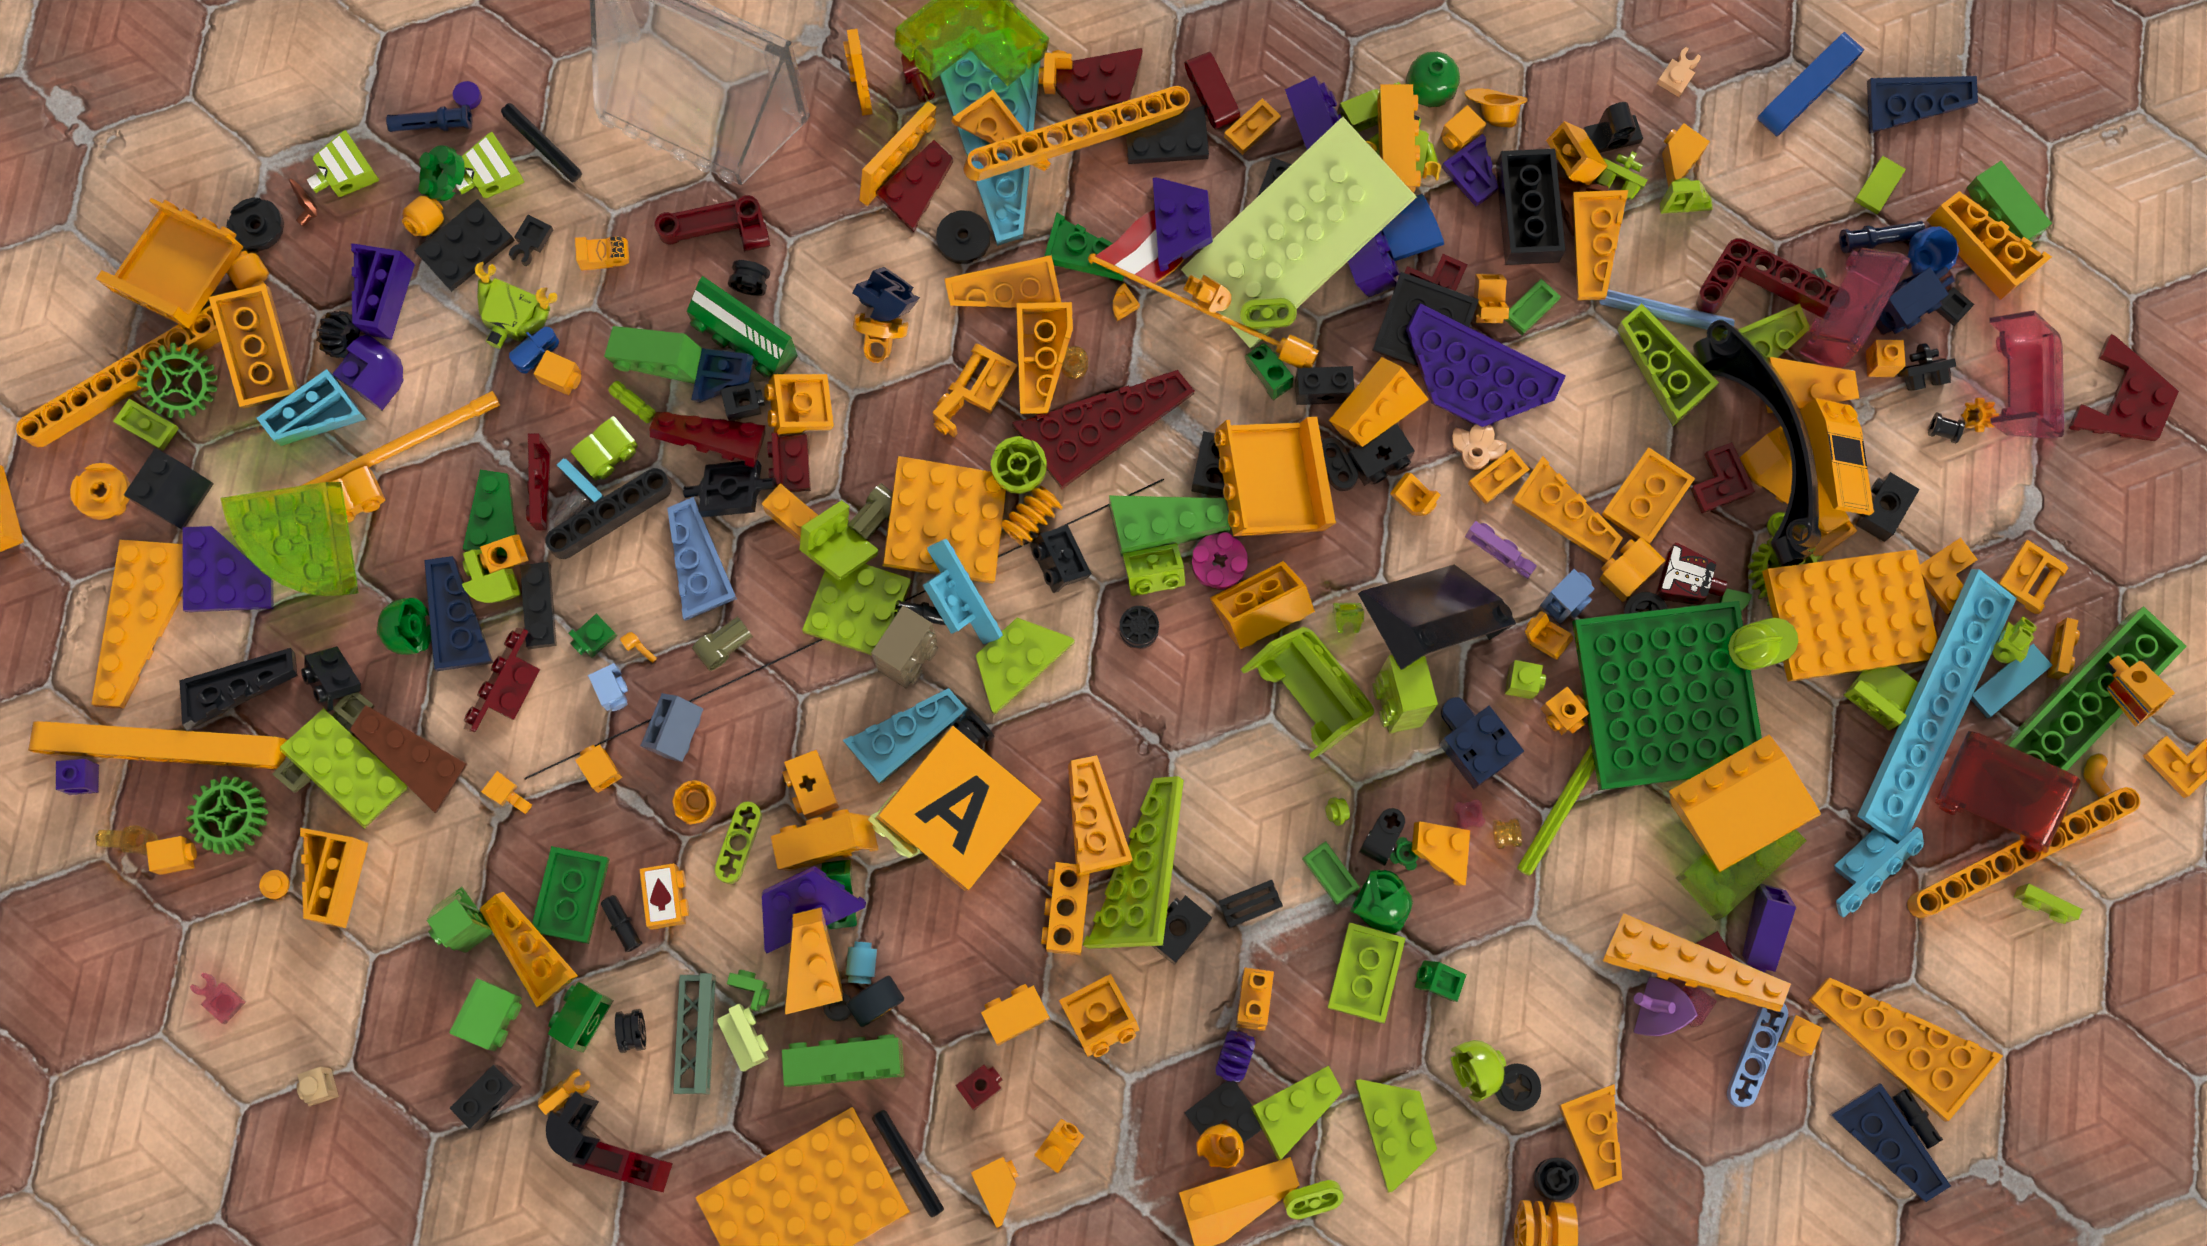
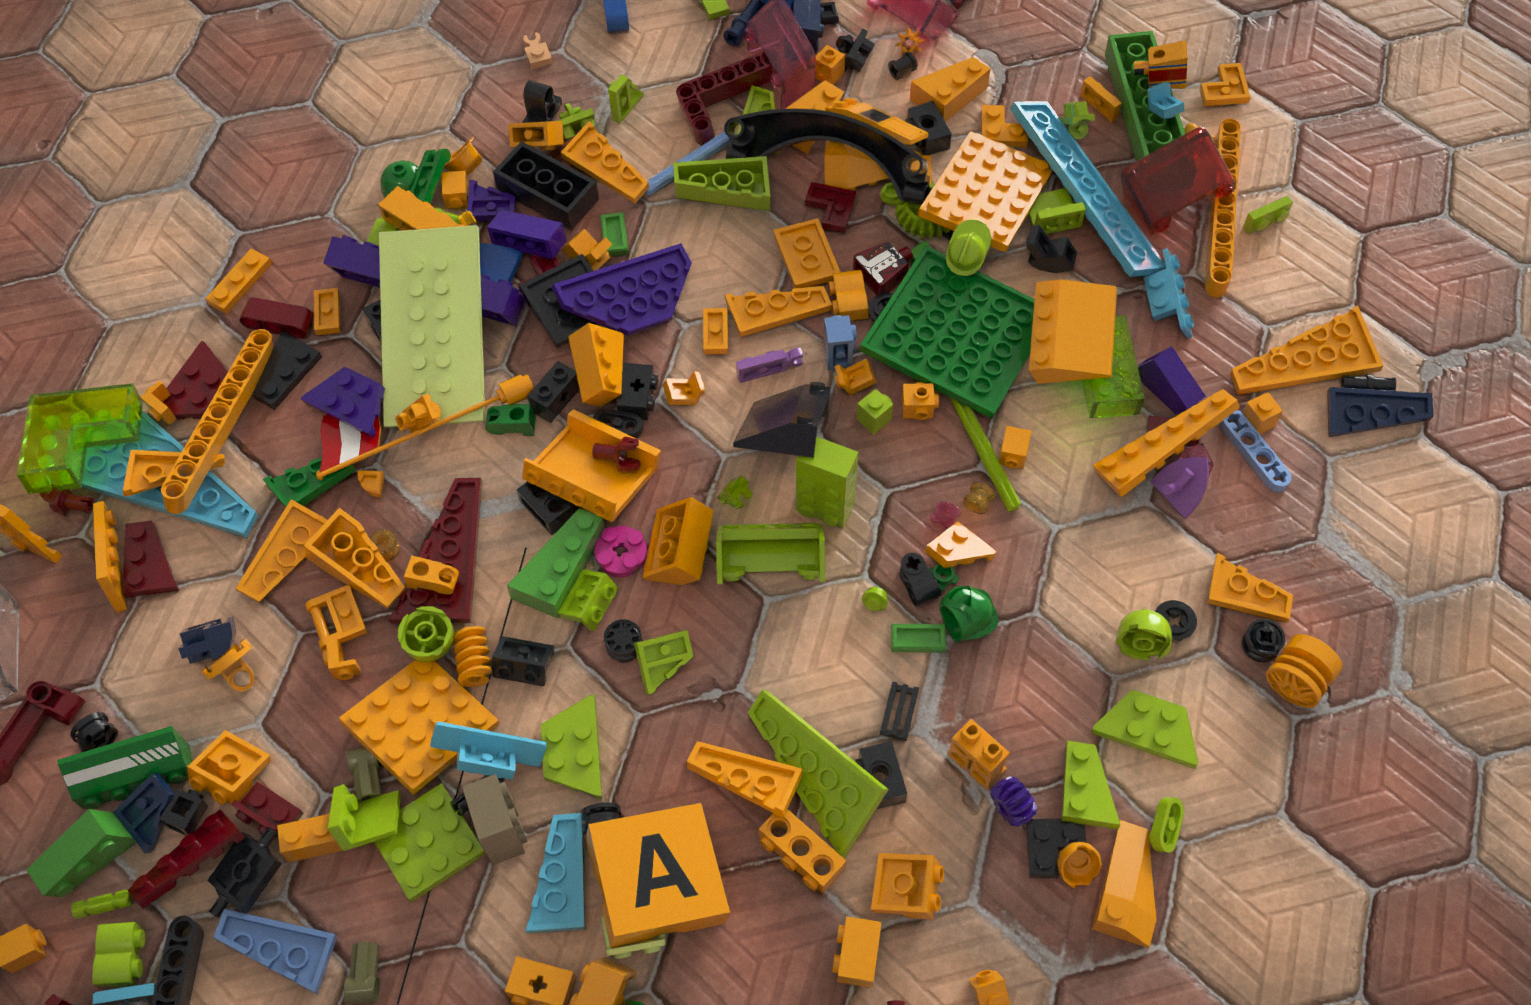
camera: 50 degrees left, 15 degrees down
black plate [936,210,990,264] -> none
lime plate [1240,298,1297,329] -> none
lime plate [1327,922,1406,1024] -> none
green bracket [1415,960,1467,1002] -> none
dark blue brick [1439,697,1524,790] -> none
light nougat plate [1452,424,1507,470] -> none
light orange slope [1662,123,1710,188] -> none
medium azure tile [1971,644,2052,719] -> none
light orange plate [1998,540,2069,614] -> none
none -> light orange plate [205,249,272,314]
none -> light orange leg [404,555,459,594]
none -> green plate [410,149,451,203]
none -> dark purple brick [487,210,567,259]
none -> dark red piece [592,437,641,471]
none -> lime wing [634,630,694,695]
none -> light orange wedge [909,57,991,122]
none -> light orange brick [999,425,1032,469]
none -> black brick [1026,225,1077,273]
none -> medium azure bracket [1148,82,1184,119]

